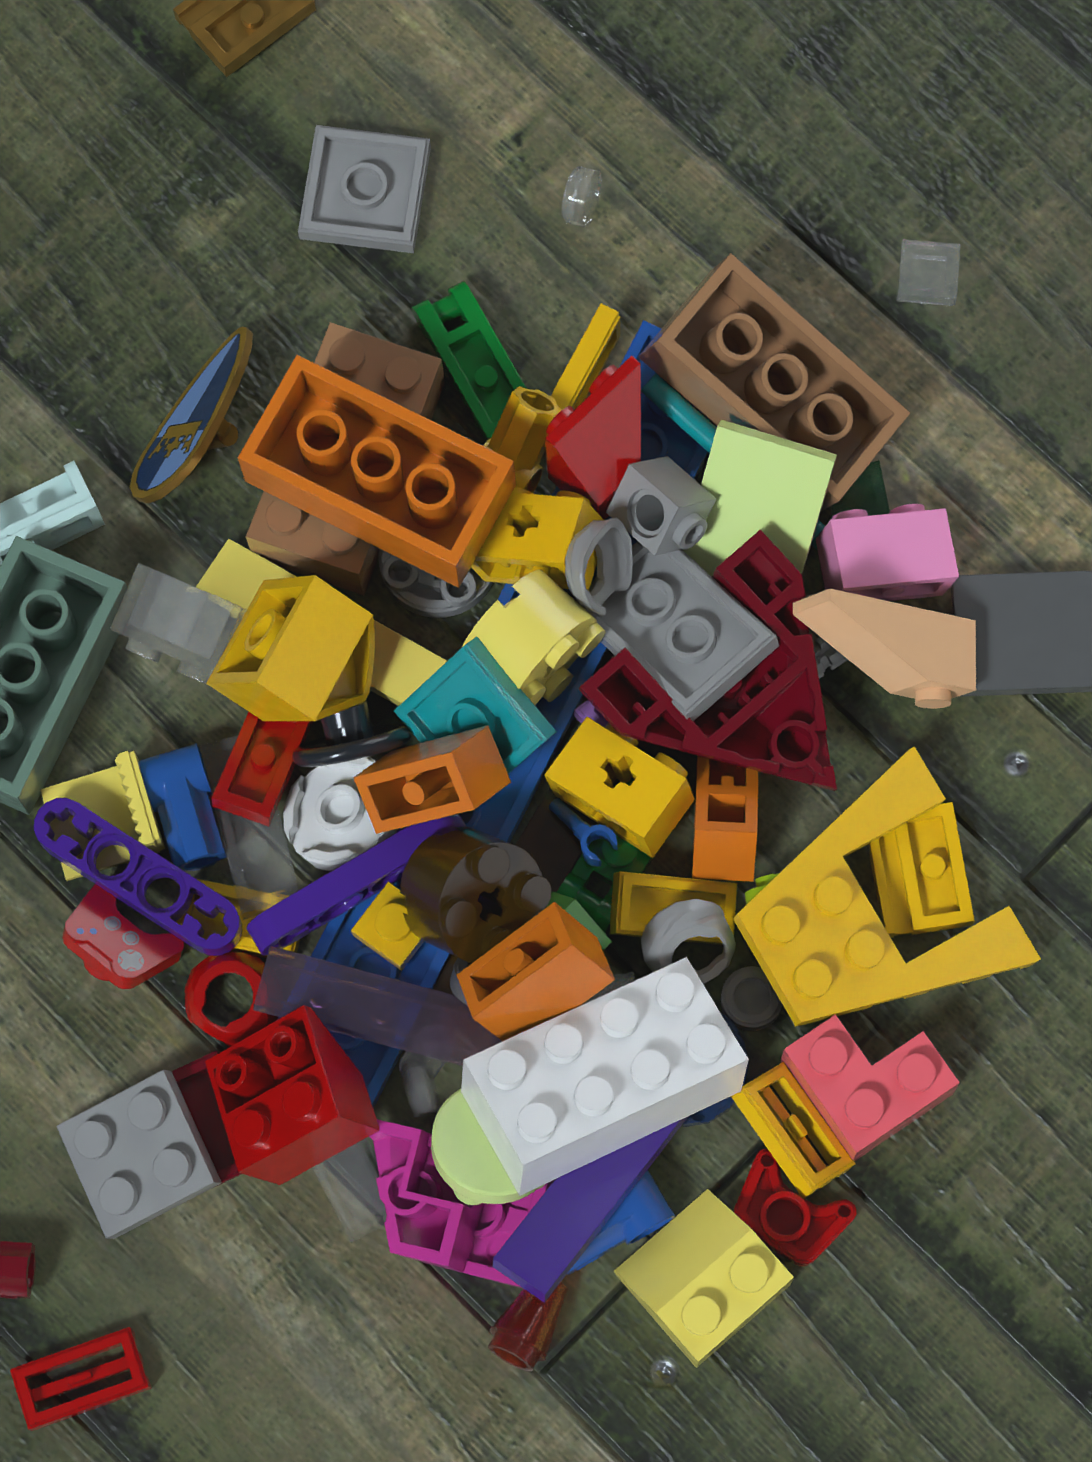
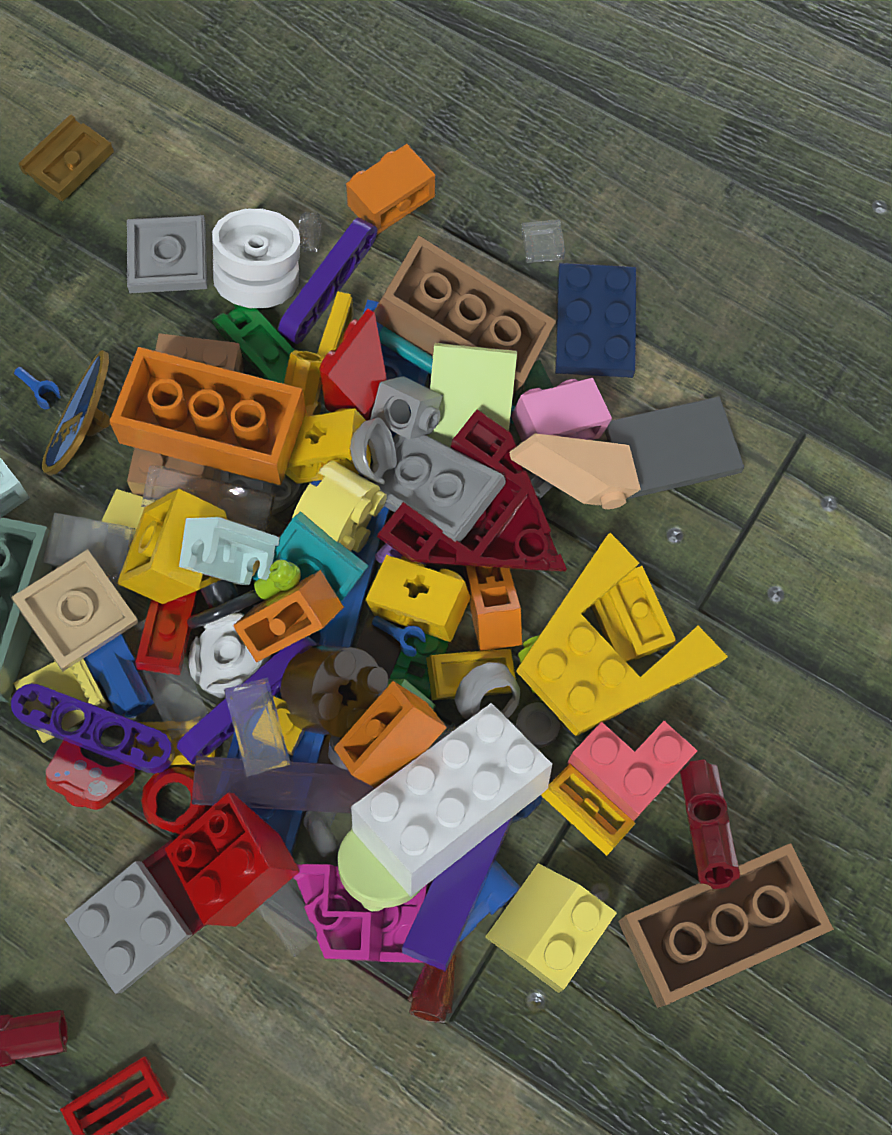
camera: 20 degrees left, 5 degrees down
red piece [734,1149,856,1266] -> none
none -> tan plate [12,549,138,672]
none -> blue hand [14,367,61,409]
none -> clear tile [141,464,276,533]
none -> light aqua hinge [179,517,279,585]
none -> white wheel [212,209,300,308]
none -> clear tile [224,677,290,777]
none -> lime arm [254,559,301,600]
none -> dark purple beam [278,217,377,344]
none -> orange brick [346,144,435,235]
none -> dark blue plate [555,263,636,378]
none -> medium nougat brick [618,843,834,1008]
none -> dark red piece [680,759,740,889]

